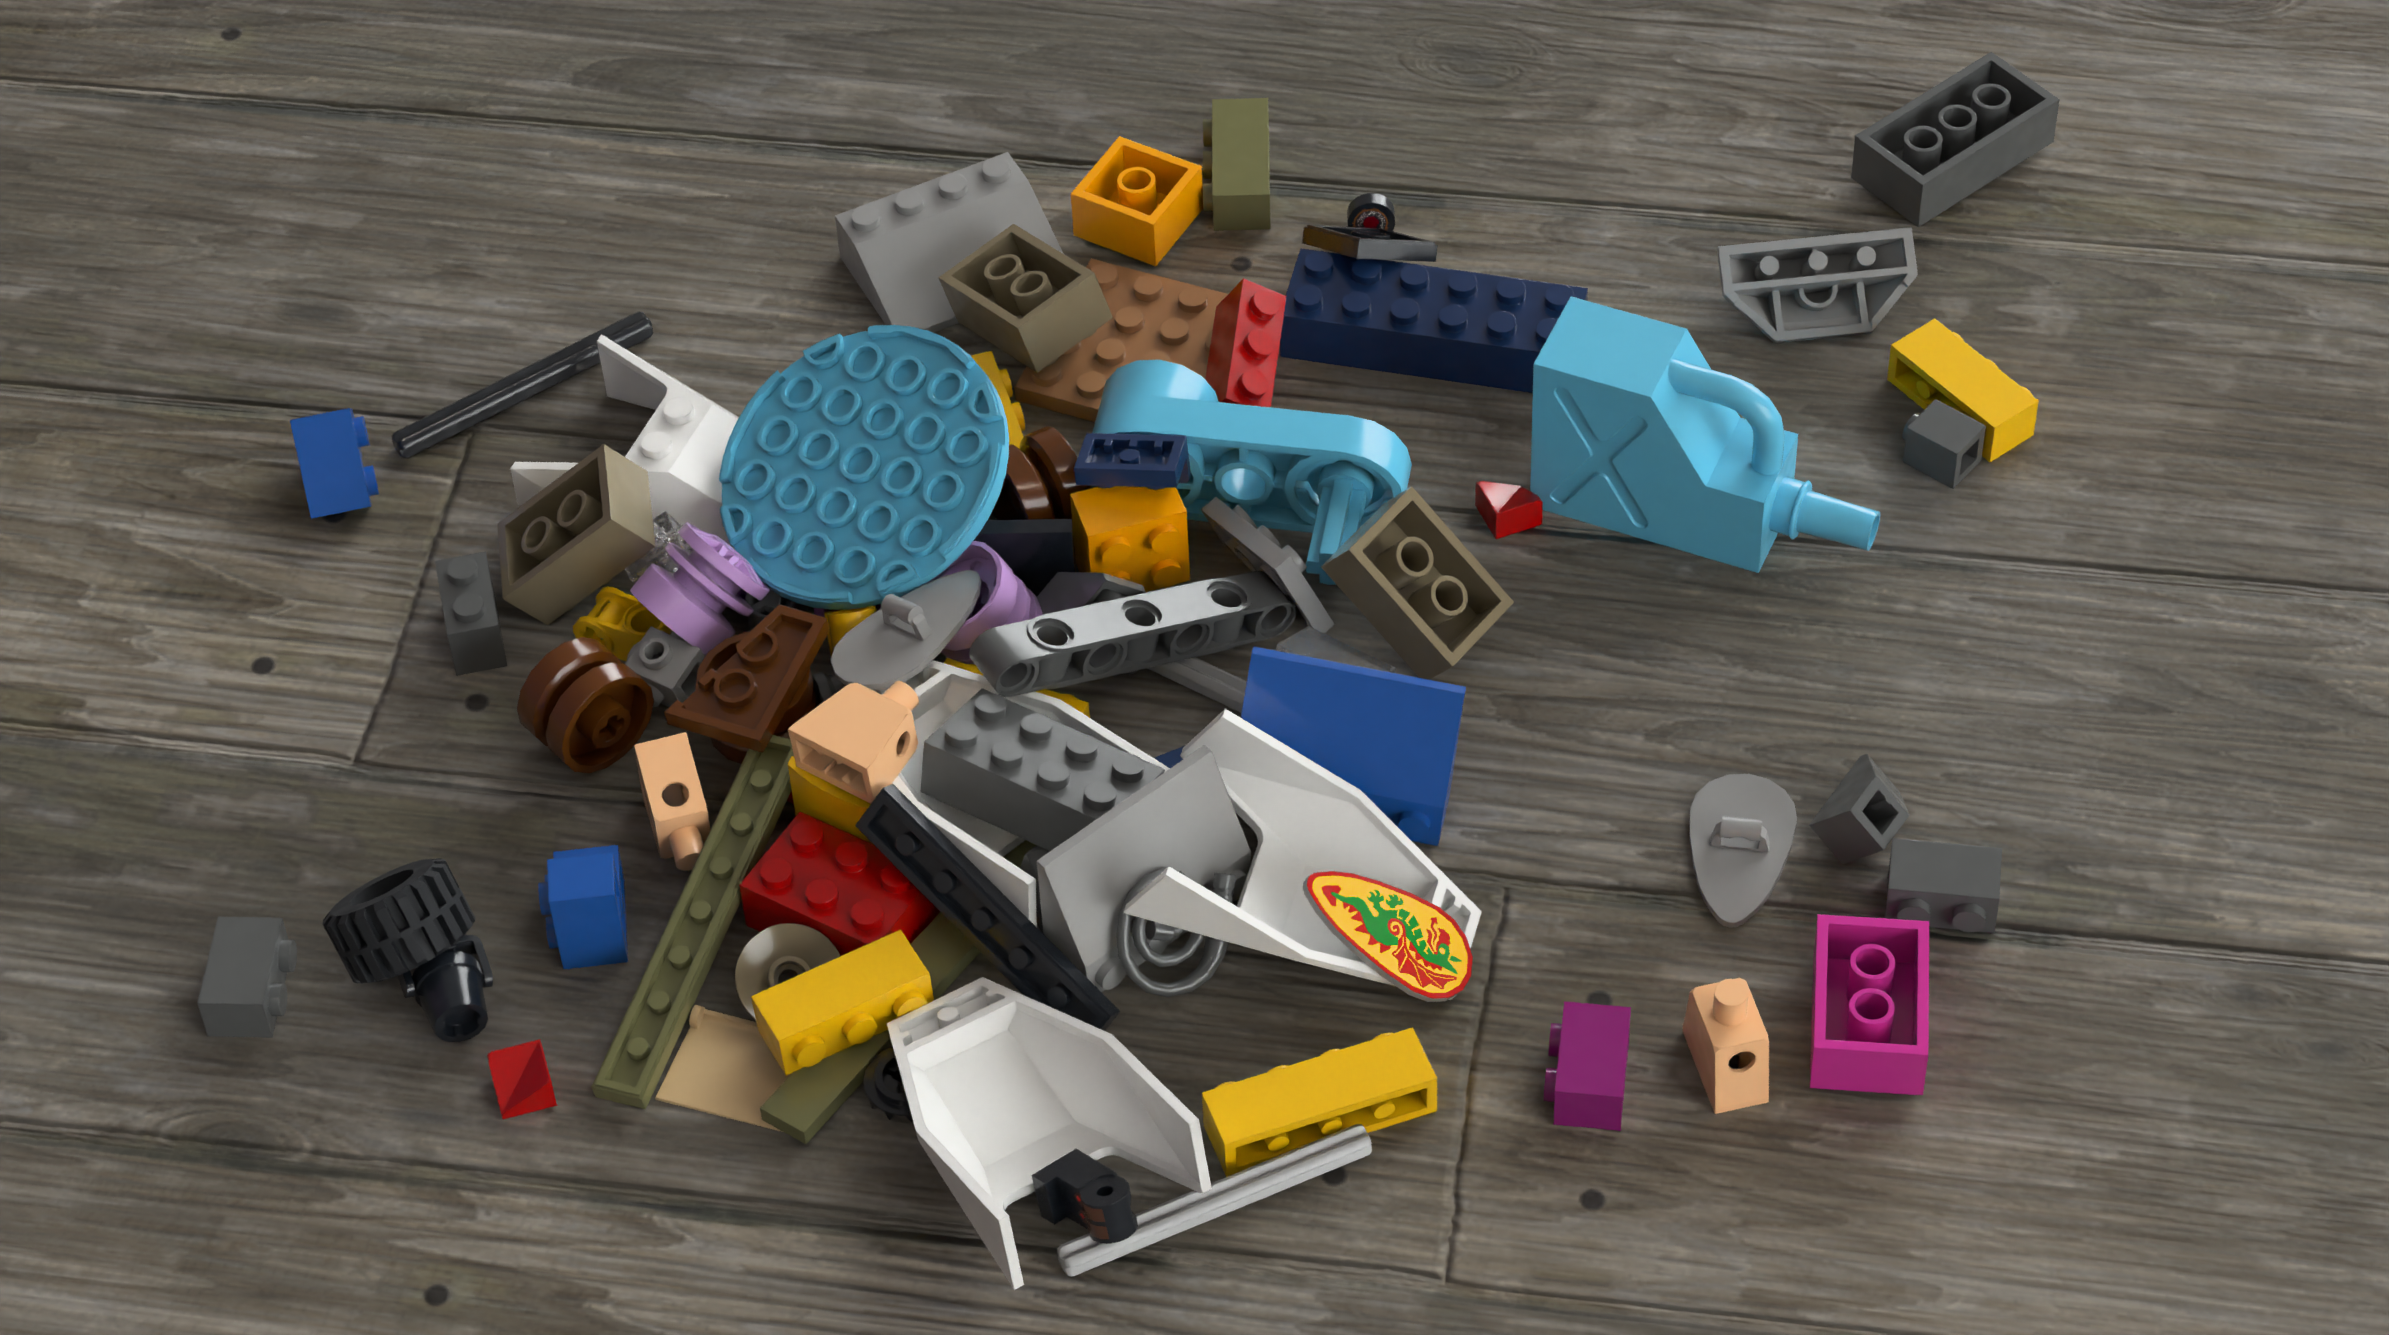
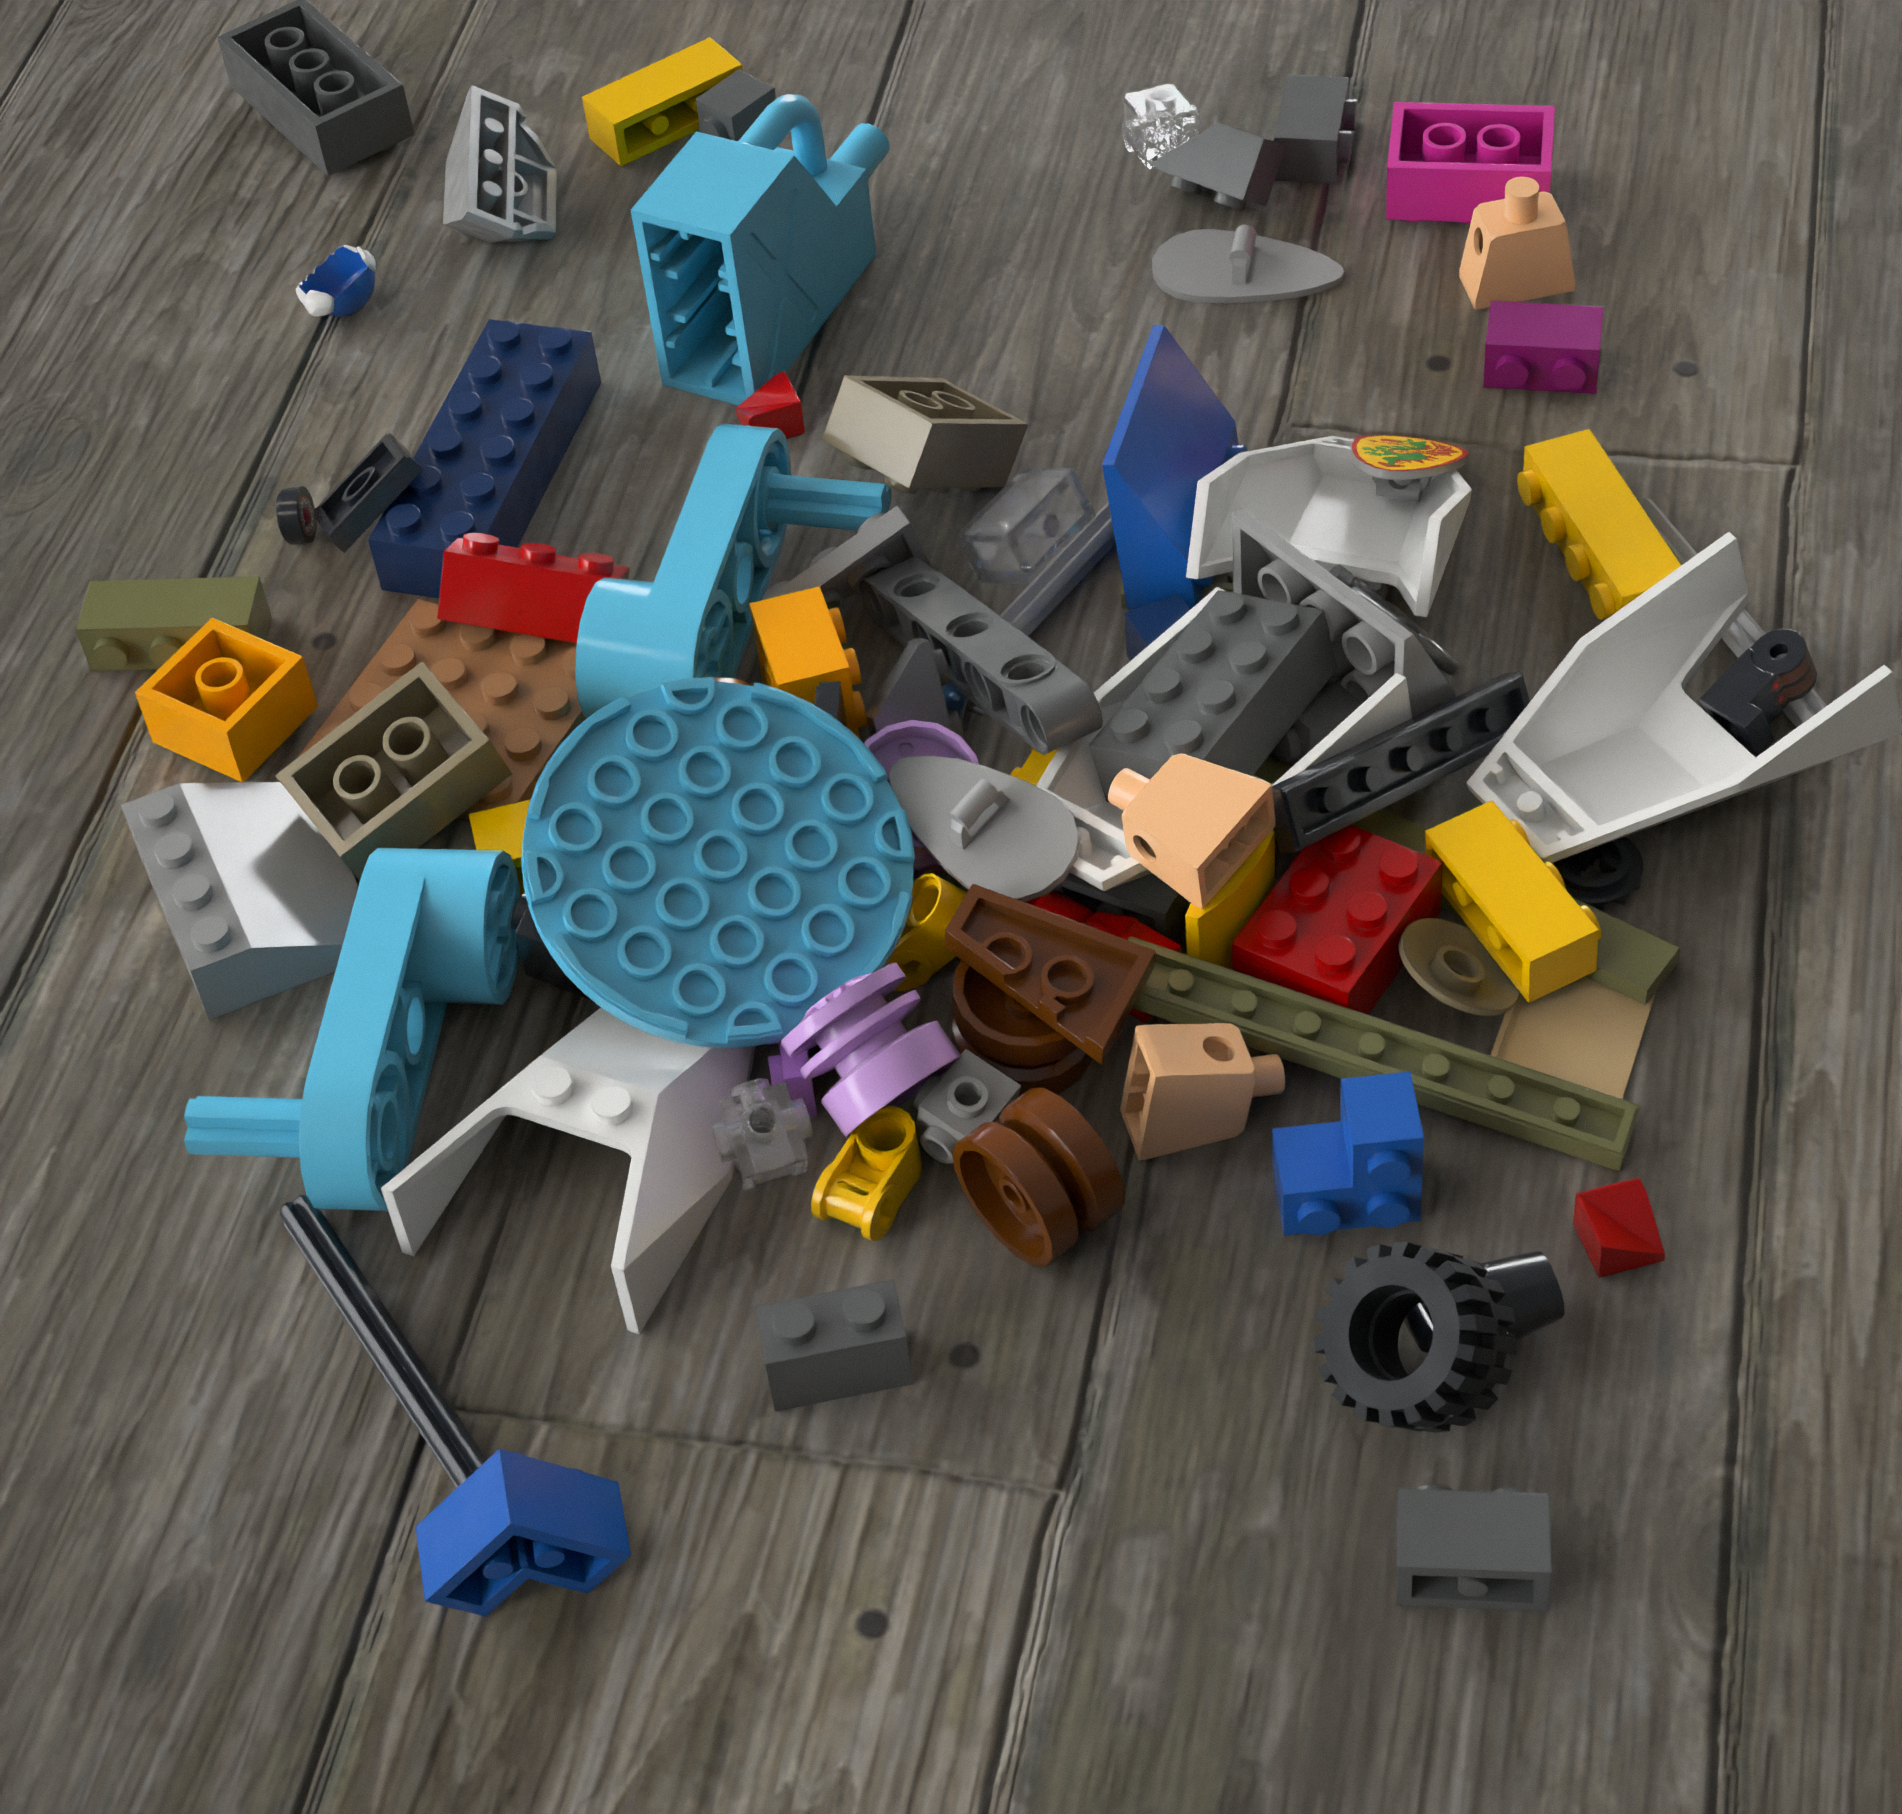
camera: 85 degrees left, 0 degrees up
dark tan brick [497,444,656,625] -> none
dark blue bracket [1074,433,1191,490] -> none
none -> medium azure beam [184,848,520,1211]
none -> blue hair [296,245,376,317]
none -> clear brick [1122,83,1201,169]

